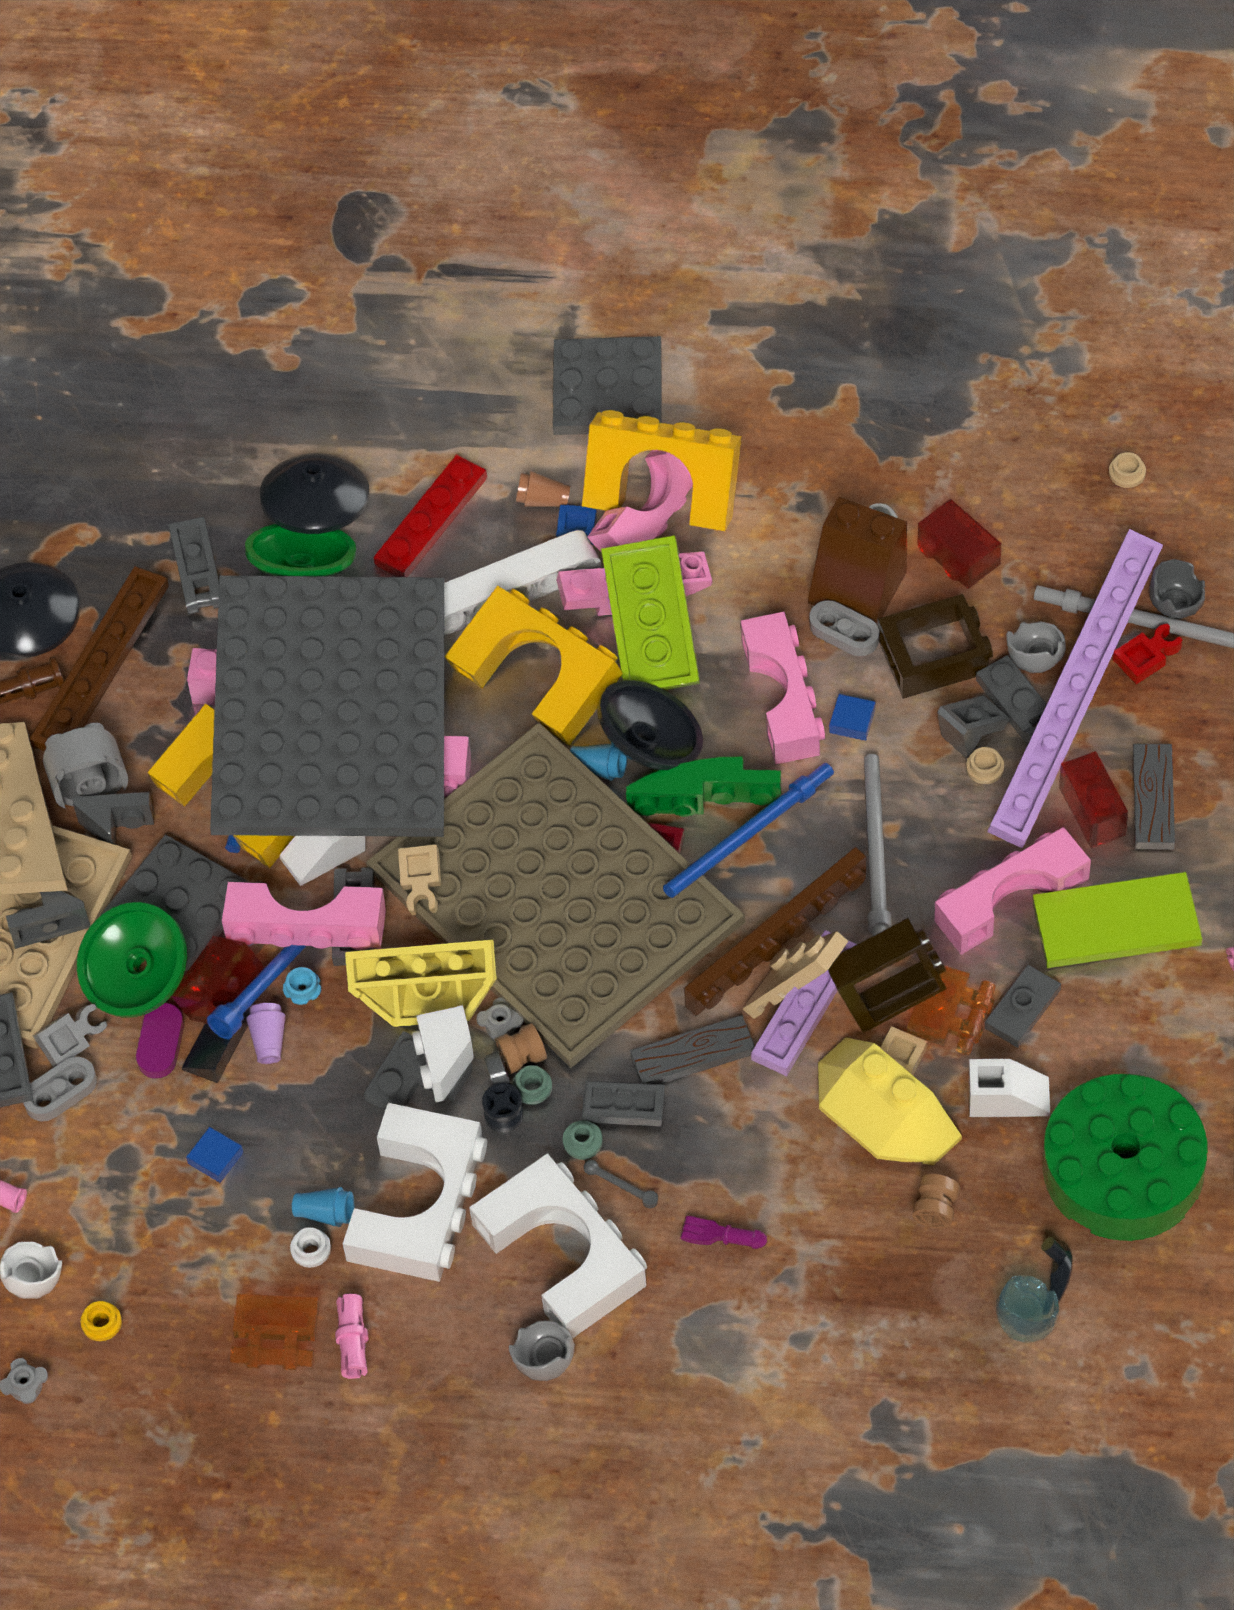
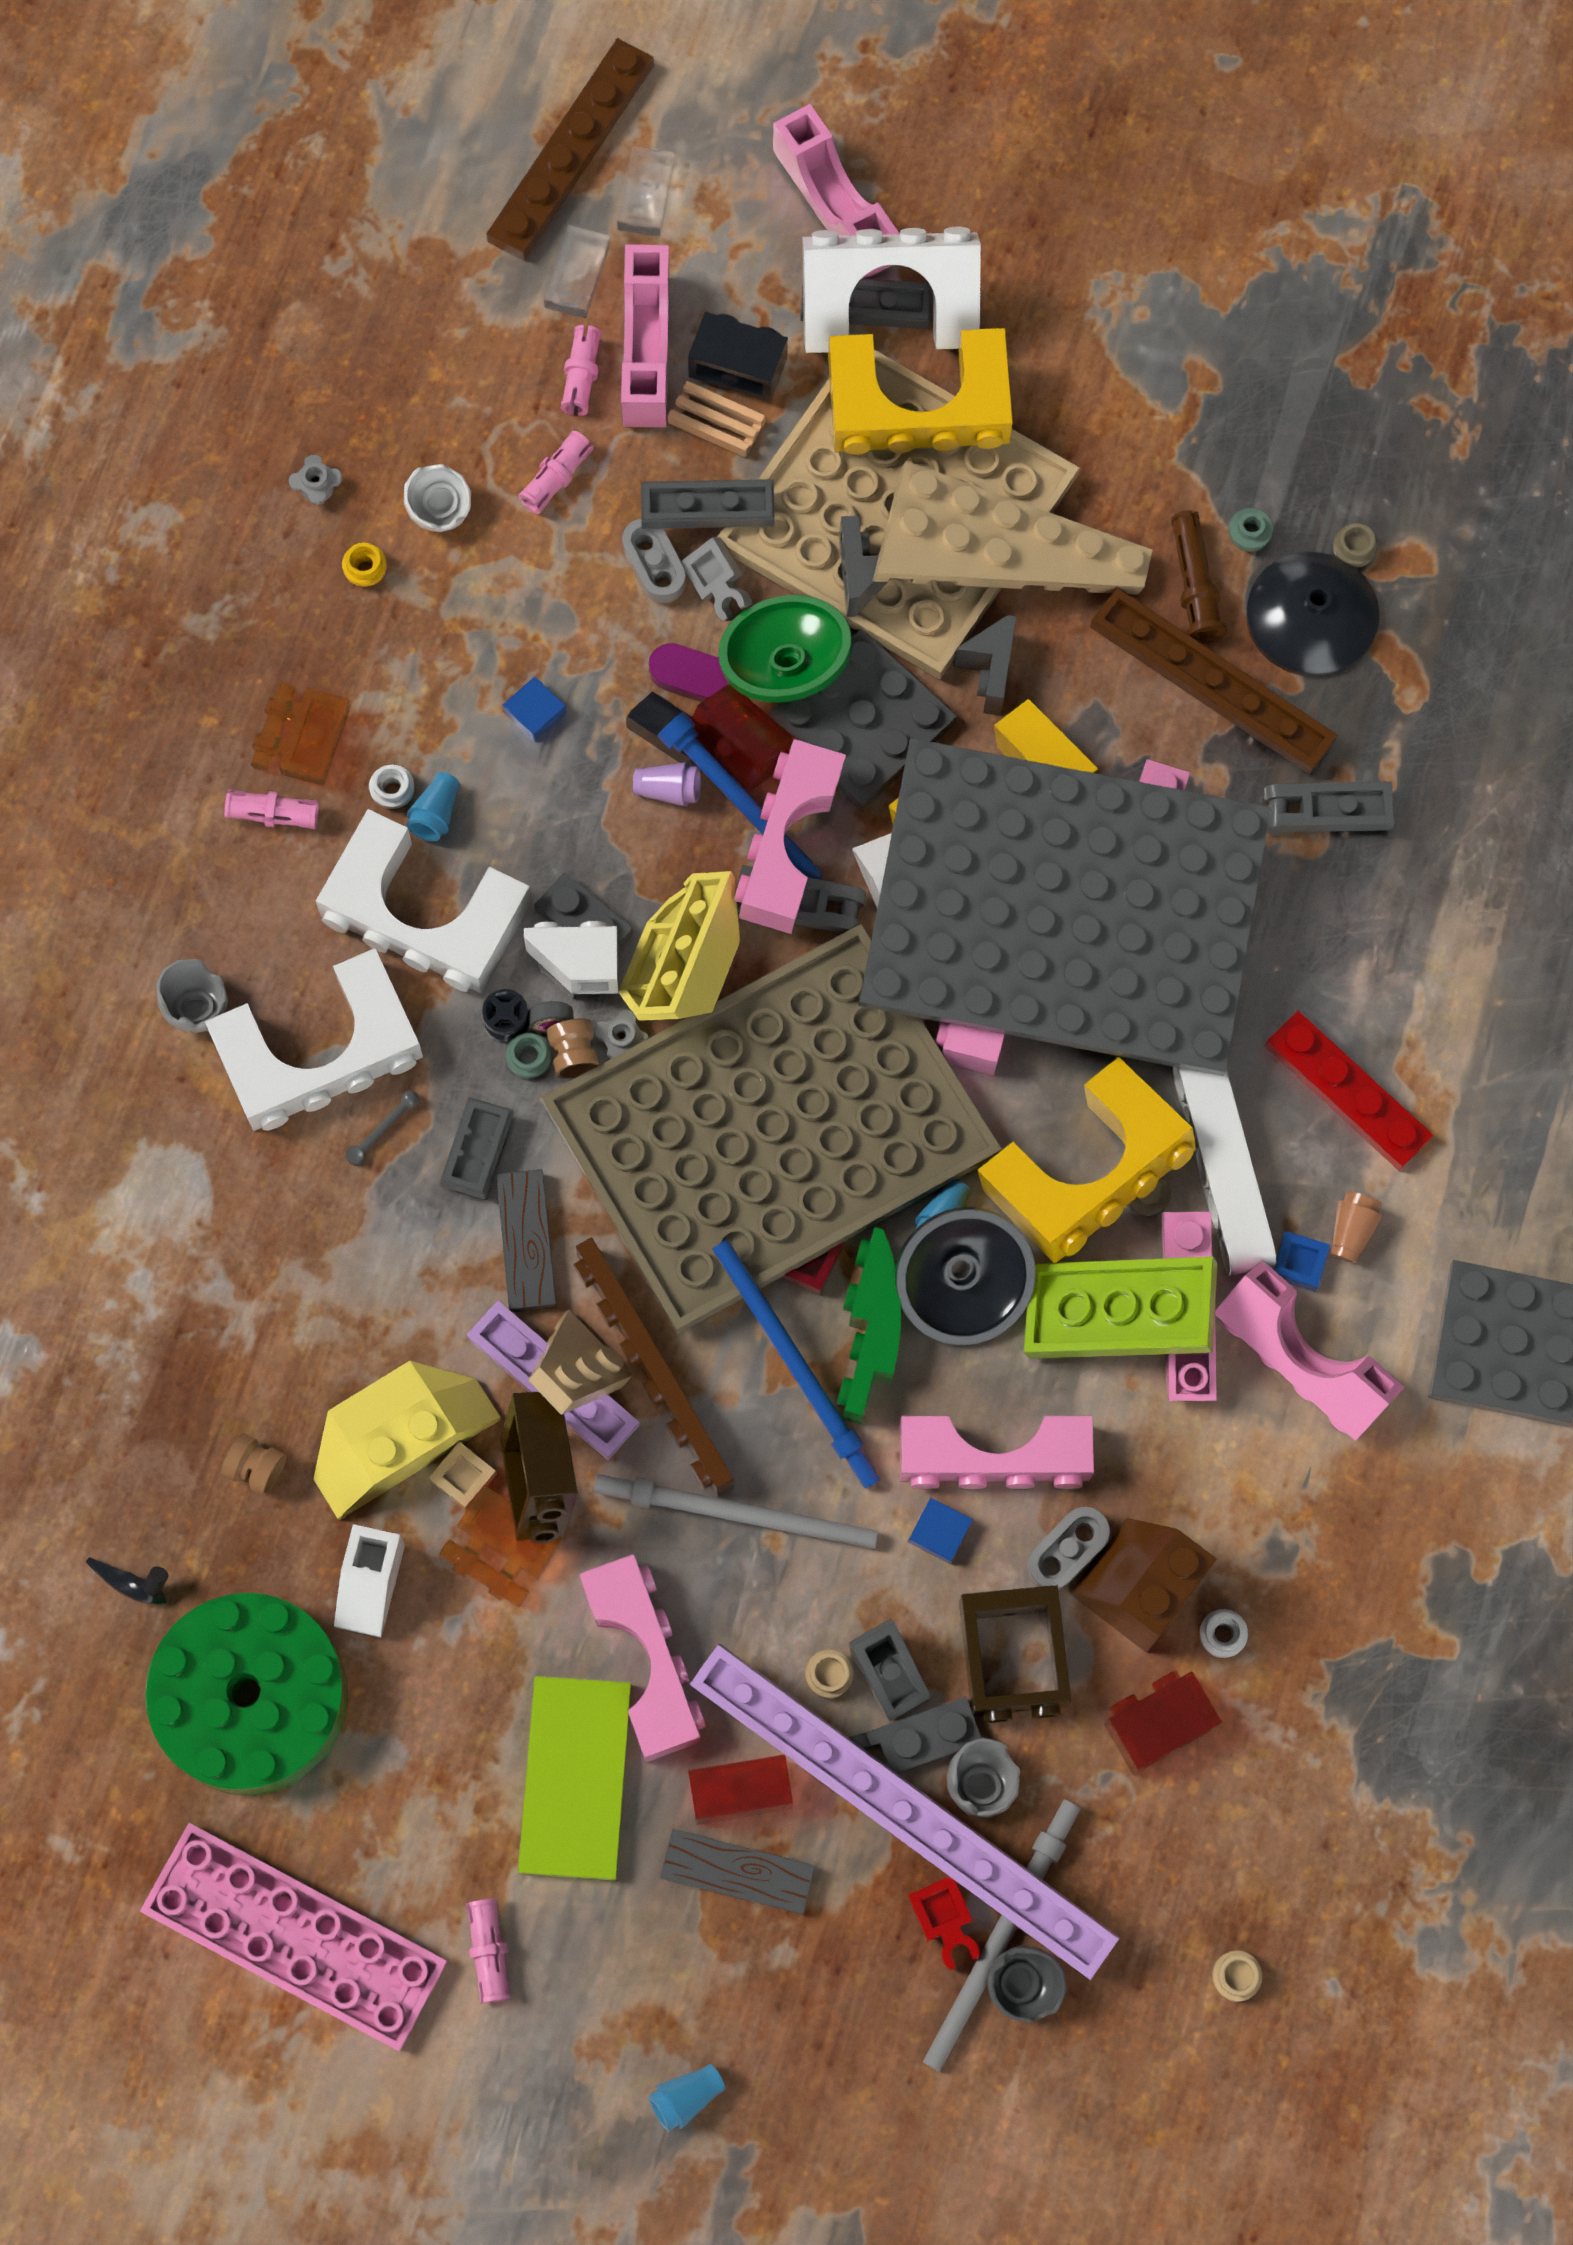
camera: 95 degrees right, 15 degrees up
light grey brick [43,723,128,809] -> none
green dish [245,524,356,577] -> none
black dish [260,453,370,534] -> none
medium azure plate [283,967,321,1005] -> none
tan plate [398,844,441,915] -> none
sand green plate [563,1121,603,1160] -> none
yellow arch [582,410,742,531] -> none
magenta piece [680,1216,767,1249] -> none
dark grey plate [985,965,1061,1048] -> none
clear light blue hair [996,1275,1059,1343] -> none

